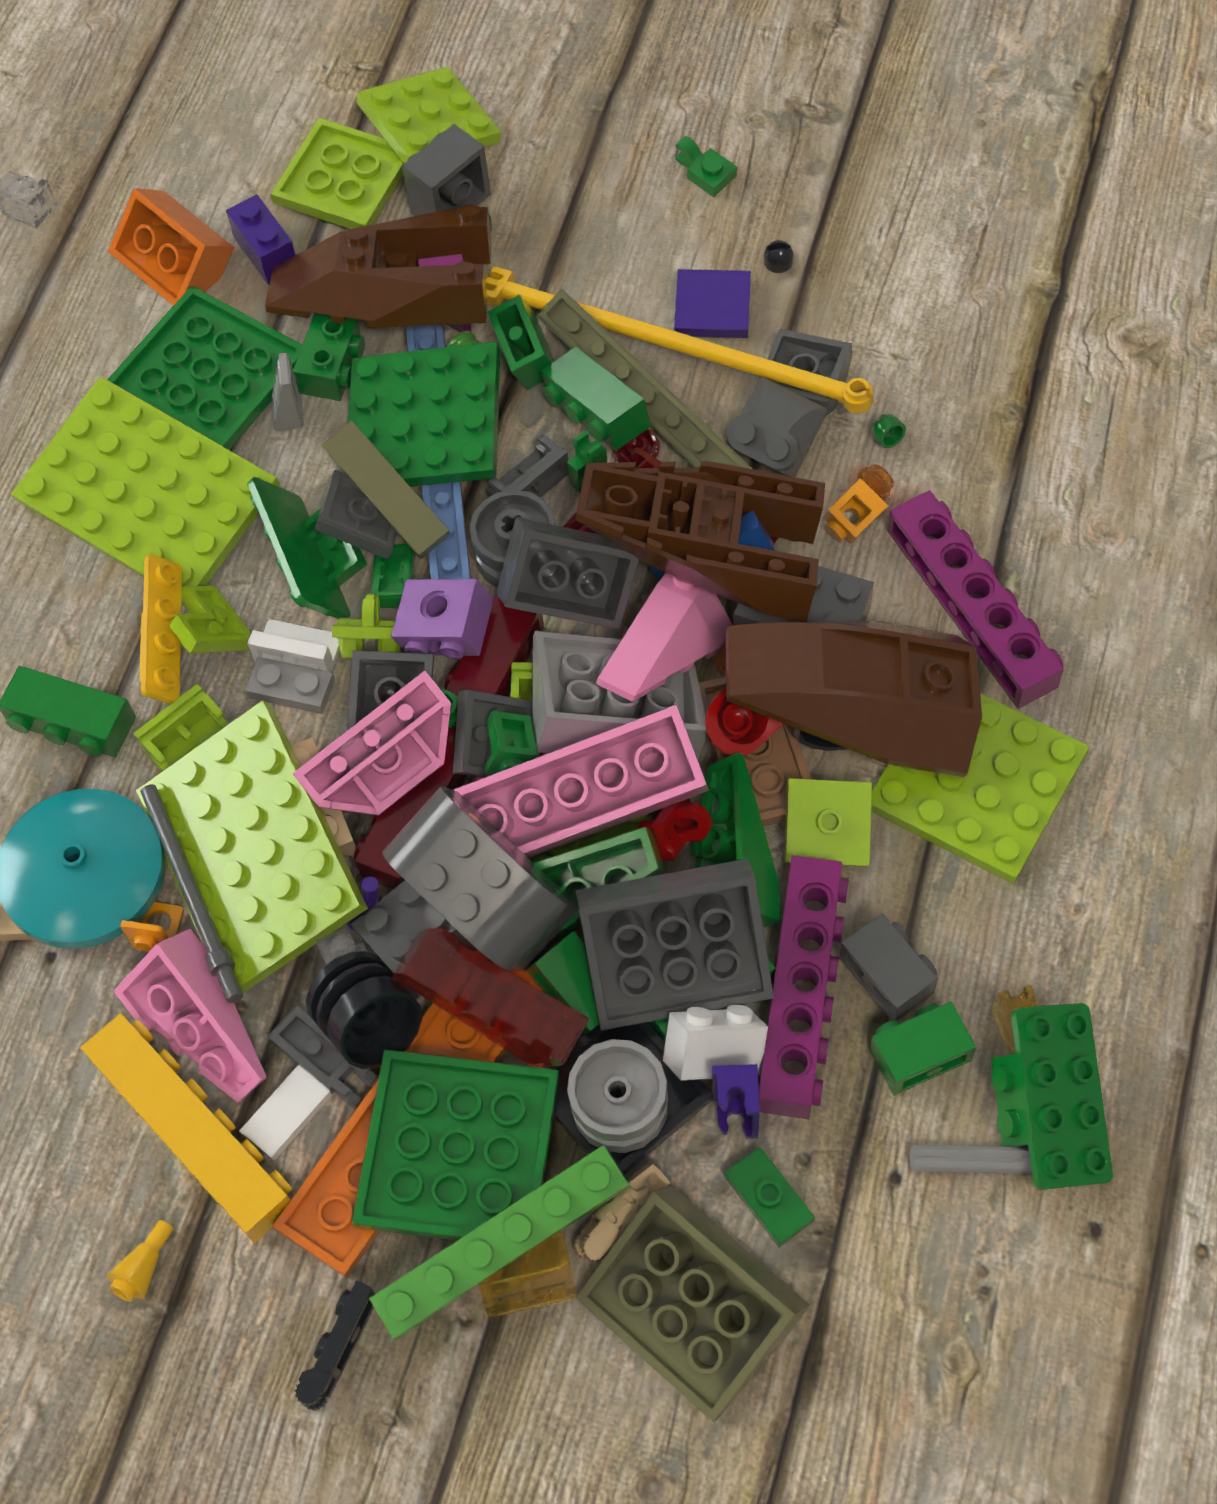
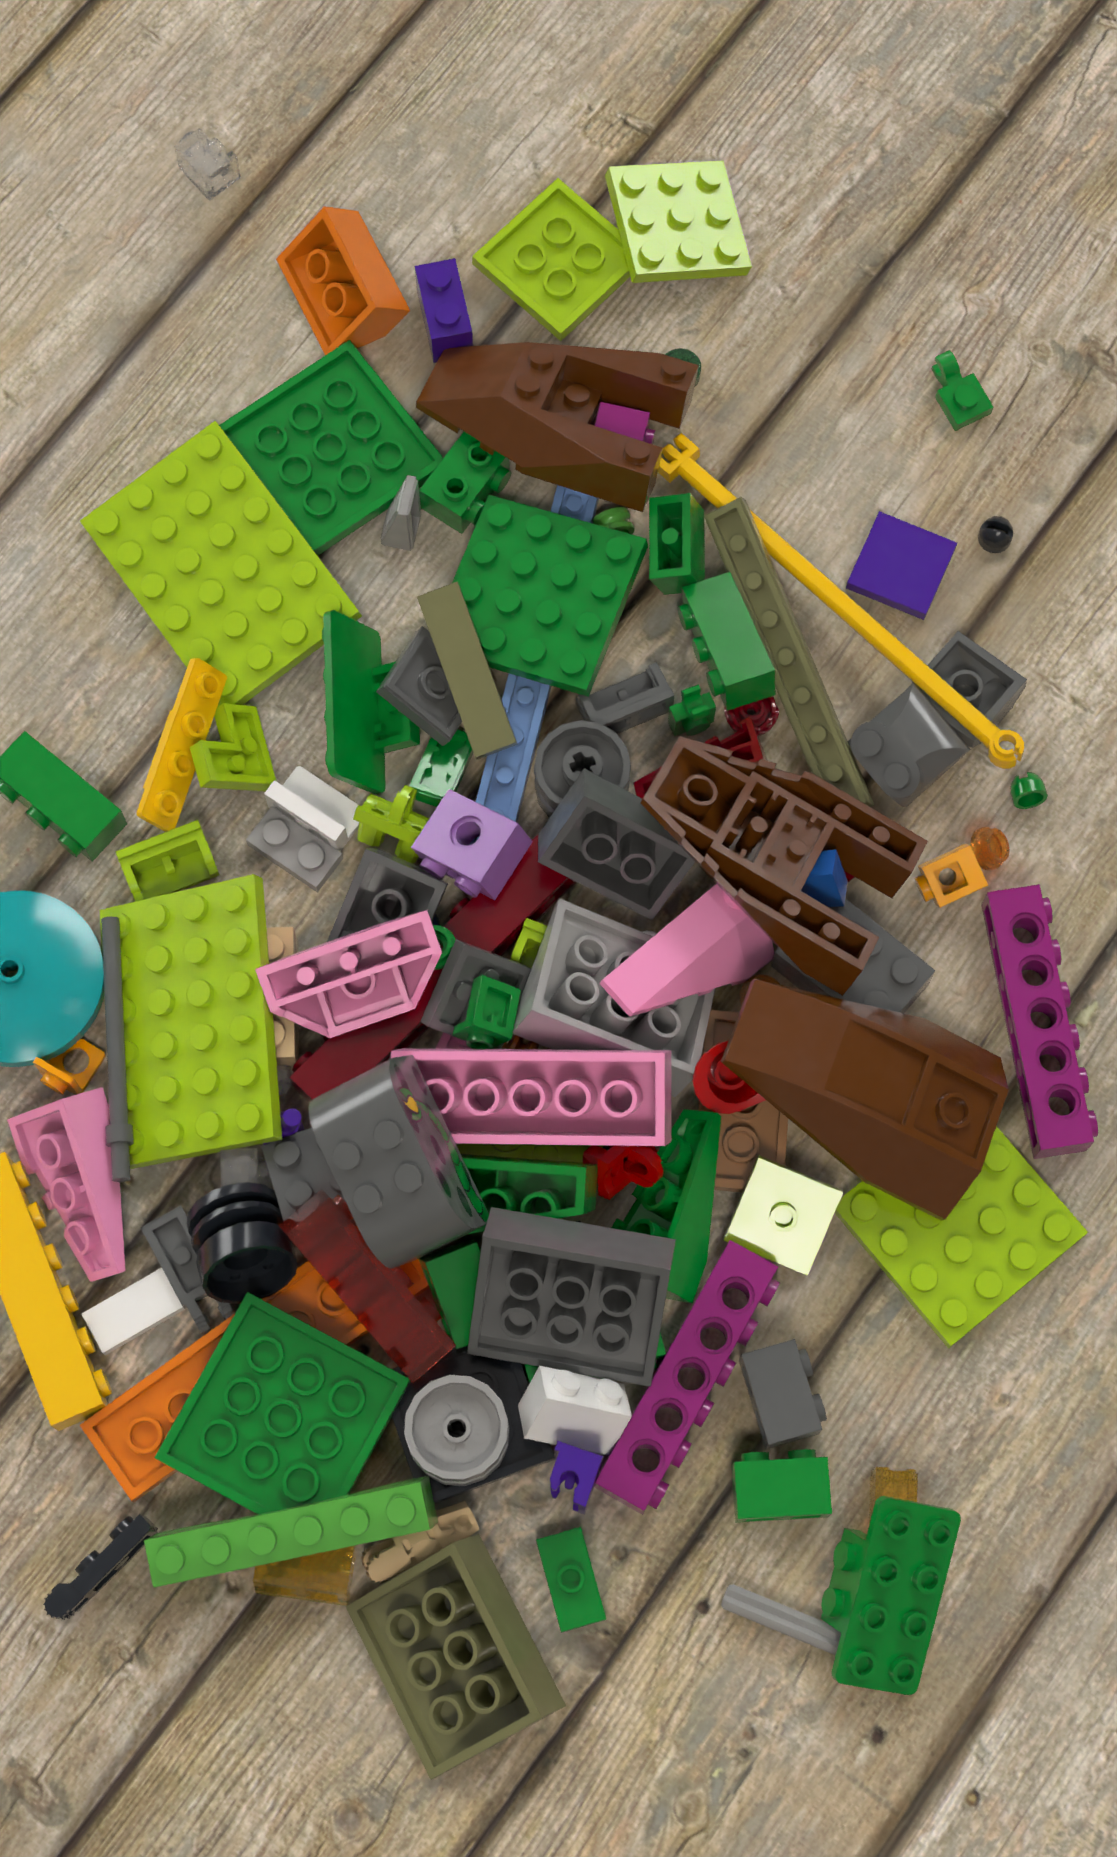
camera: 15 degrees right, 10 degrees up
dark grey brick [402,124,491,216] -> none

